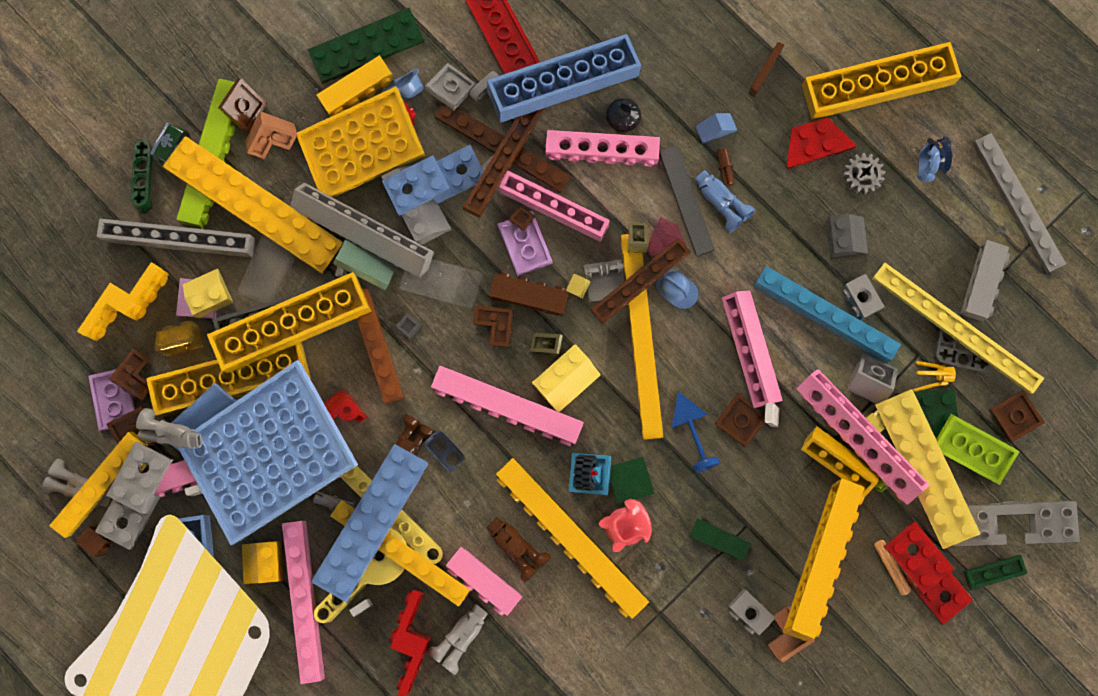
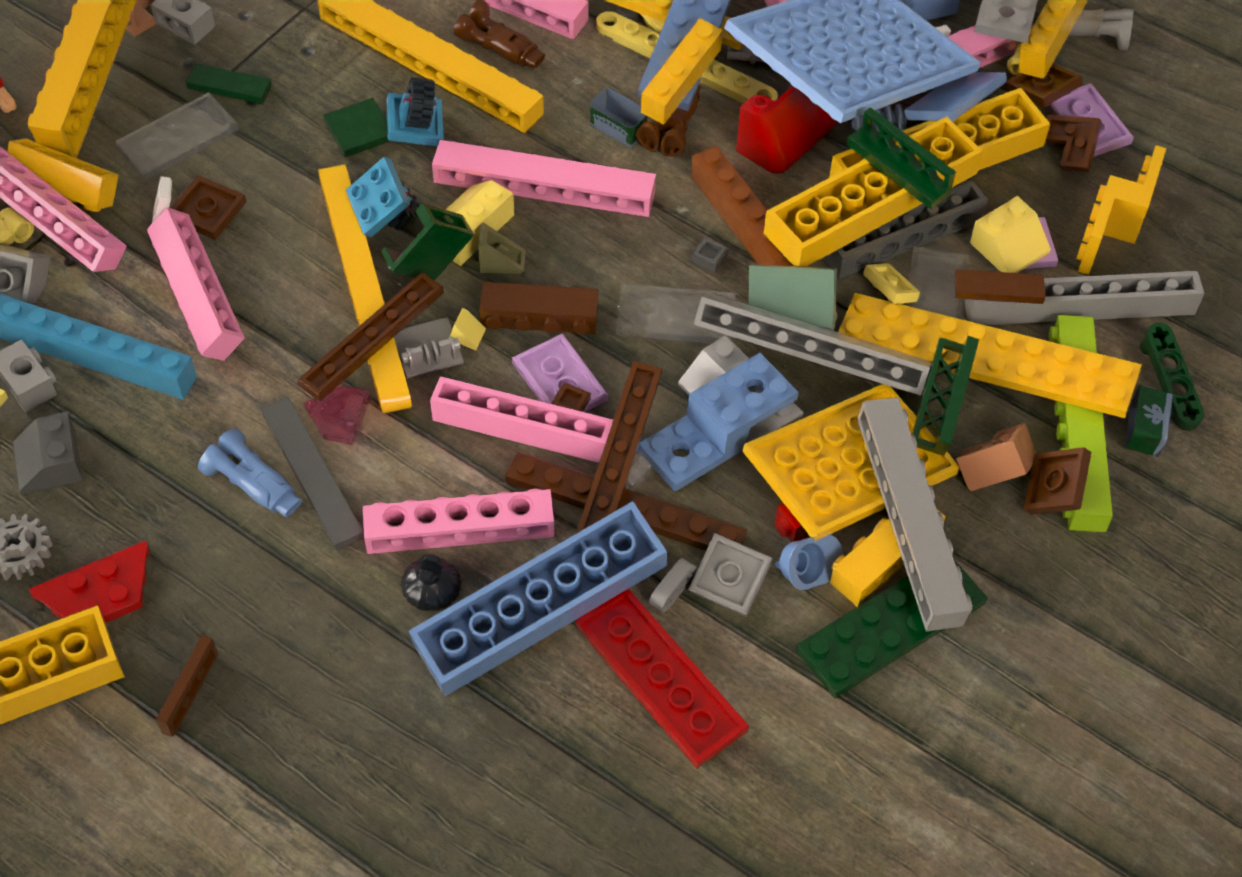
camera: 165 degrees right, 25 degrees down
light grey piece [136,408,202,449] -> none
clear yellow slope [155,321,204,356] -> none
reddish brown plate [473,305,513,348] -> none
coral hair [598,499,652,552] -> none
olive slope [627,223,649,253] -> none
medium blue piece [656,270,698,309] -> none
blue piece [672,391,720,473] -> none
medium blue slope [695,113,737,144] -> none
reddish brown axle [717,148,735,187] -> none
none -> clear tile [115,92,239,180]
none -> dark azure plate [346,157,420,237]
none -> dark green panel [381,203,474,280]
none -> yellow brick [641,18,723,125]
none -> dark green fence [847,107,956,209]
none -> light grey brick [857,397,972,631]
none -> light yellow plate [863,263,920,305]
none -> dark green fence [912,336,979,456]
none -> reddish brown tile [954,269,1045,304]

